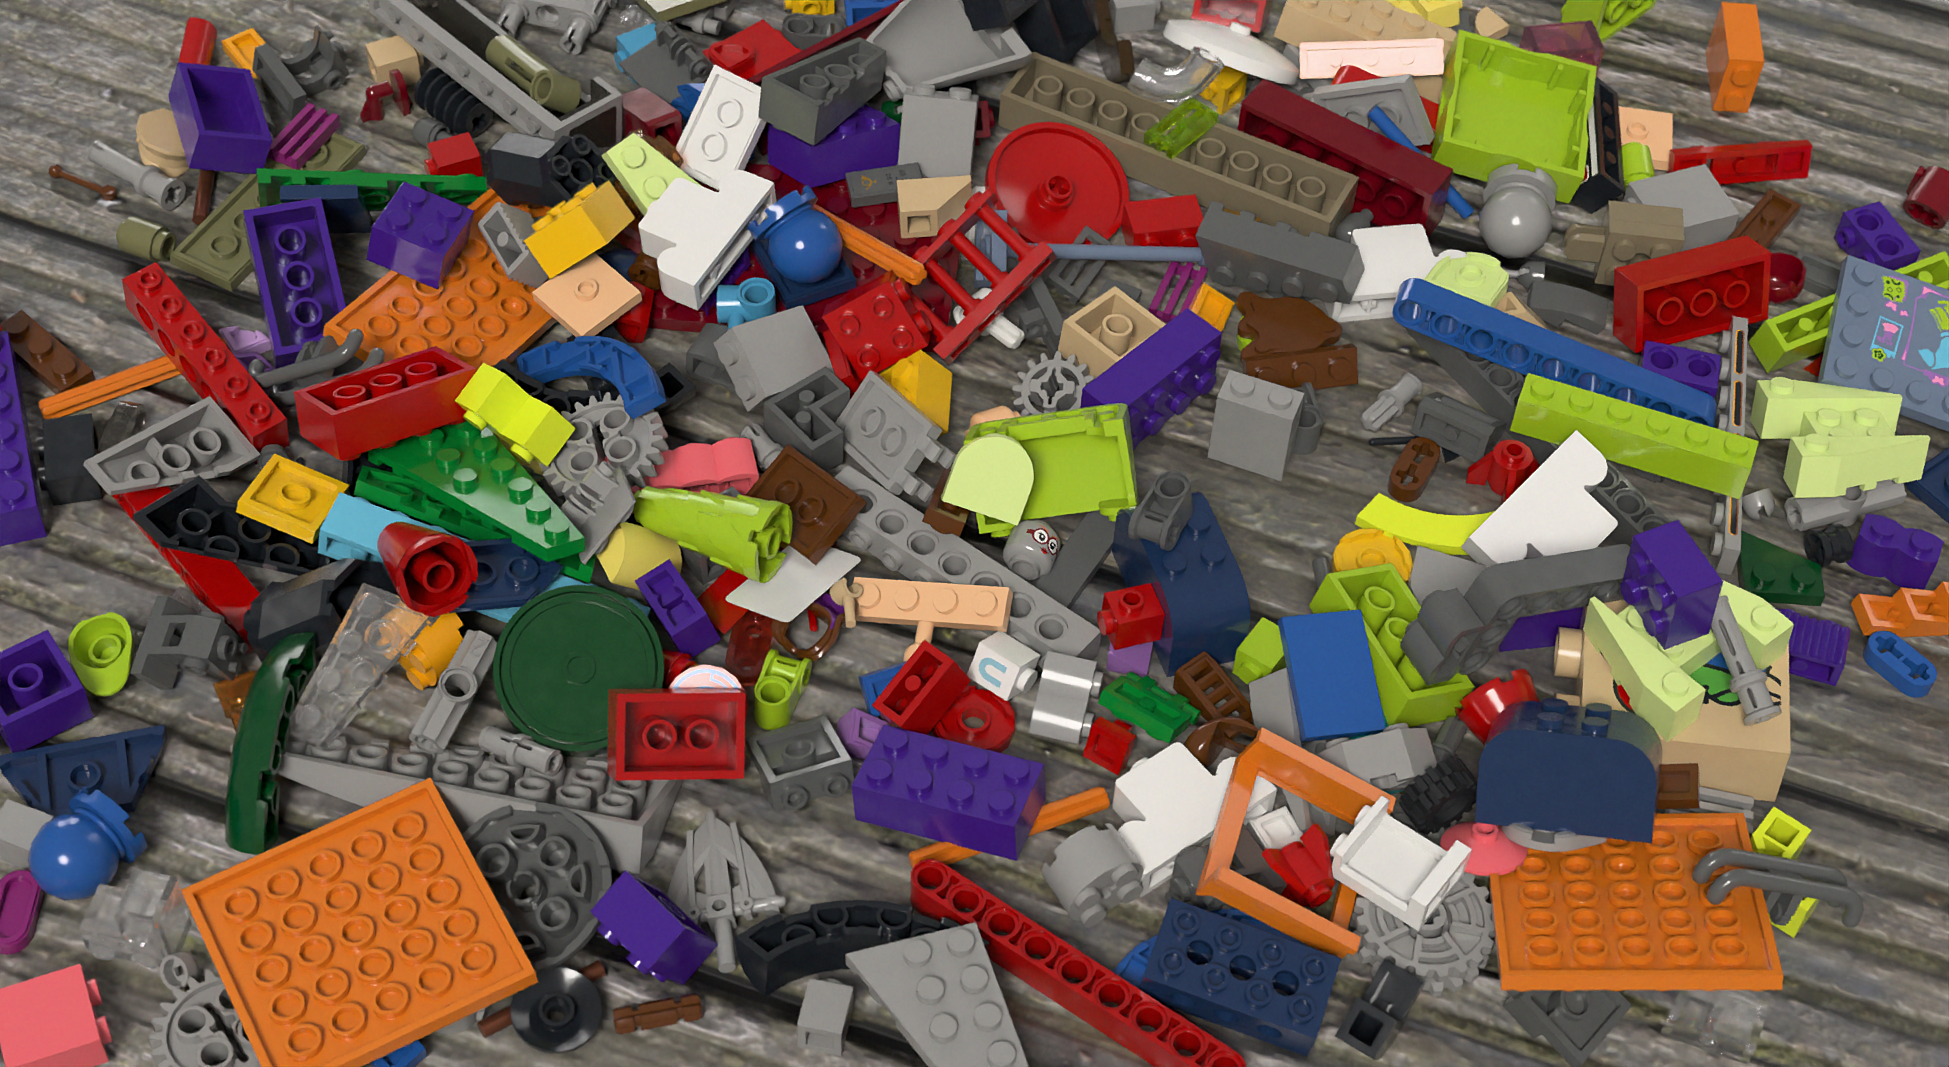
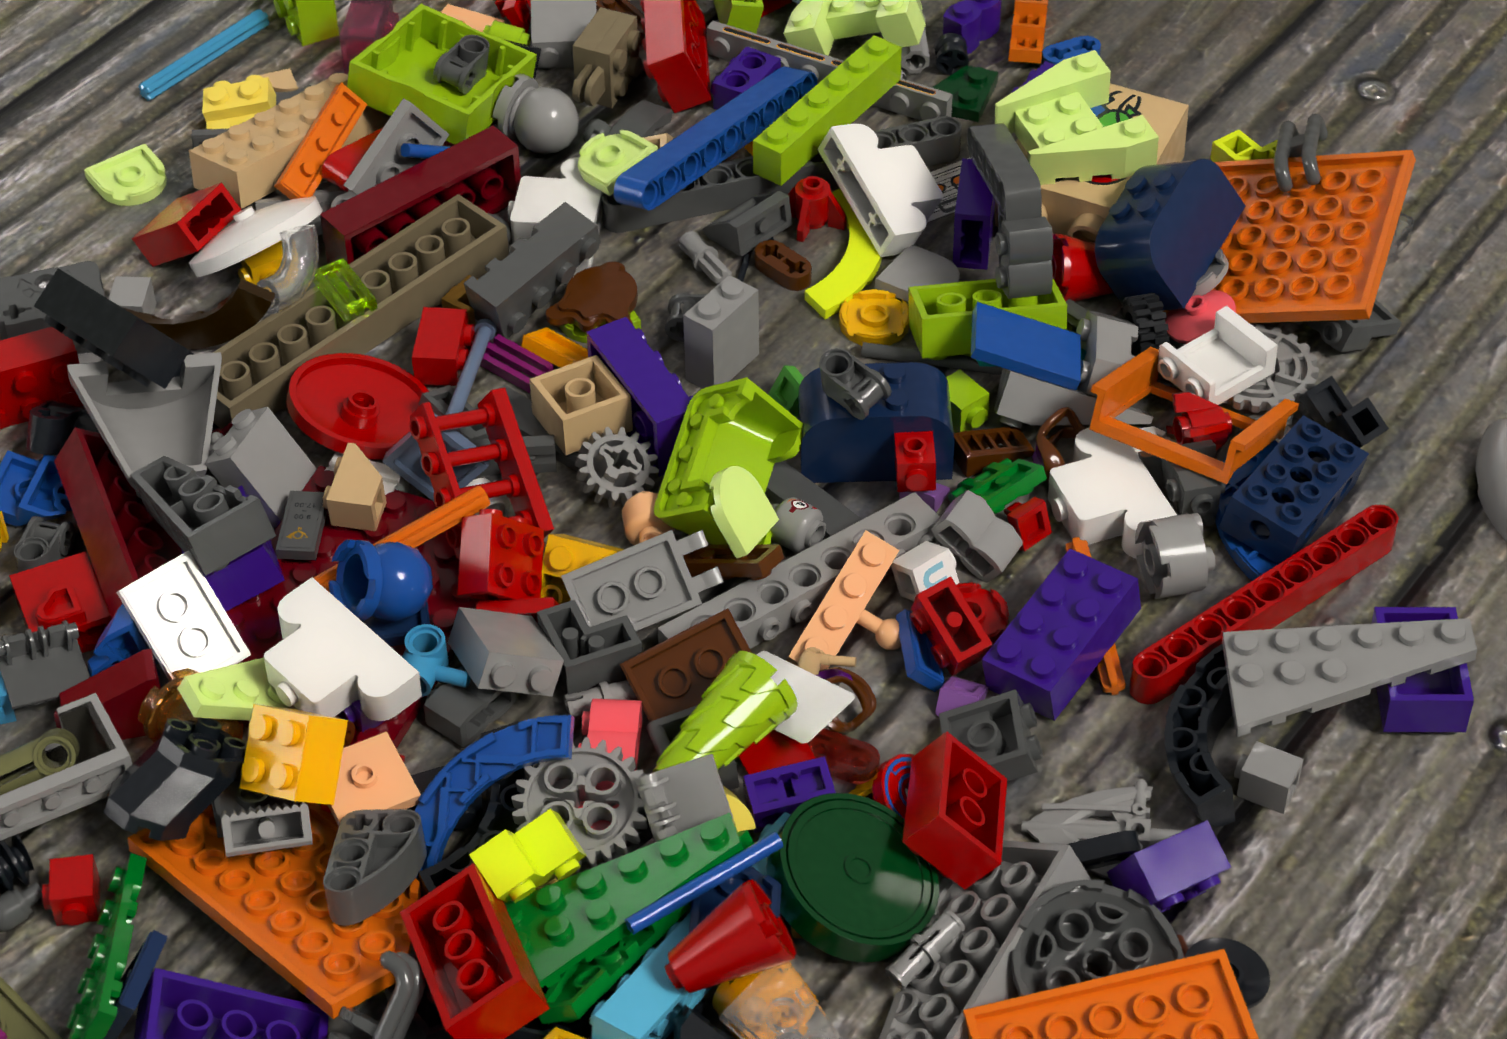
camera: 70 degrees left, 5 degrees down
dark purple brick [366,182,474,289] -> none
light grey piece [409,630,497,755] -> none
reddish brown axle [613,993,702,1034] -> none
lime piece [754,649,812,731] -> none
reddish brown plate [1242,343,1358,390] -> none
dark purple brick [1620,520,1723,650] -> none
light grey pin [1711,595,1782,726] -> none
none -> dark grey beam [323,809,427,926]
none -> dark grey piece [433,35,489,94]
none -> blue bar [625,832,784,935]
none -> bright green tile [768,365,804,418]
none -> black beam [1067,830,1141,871]

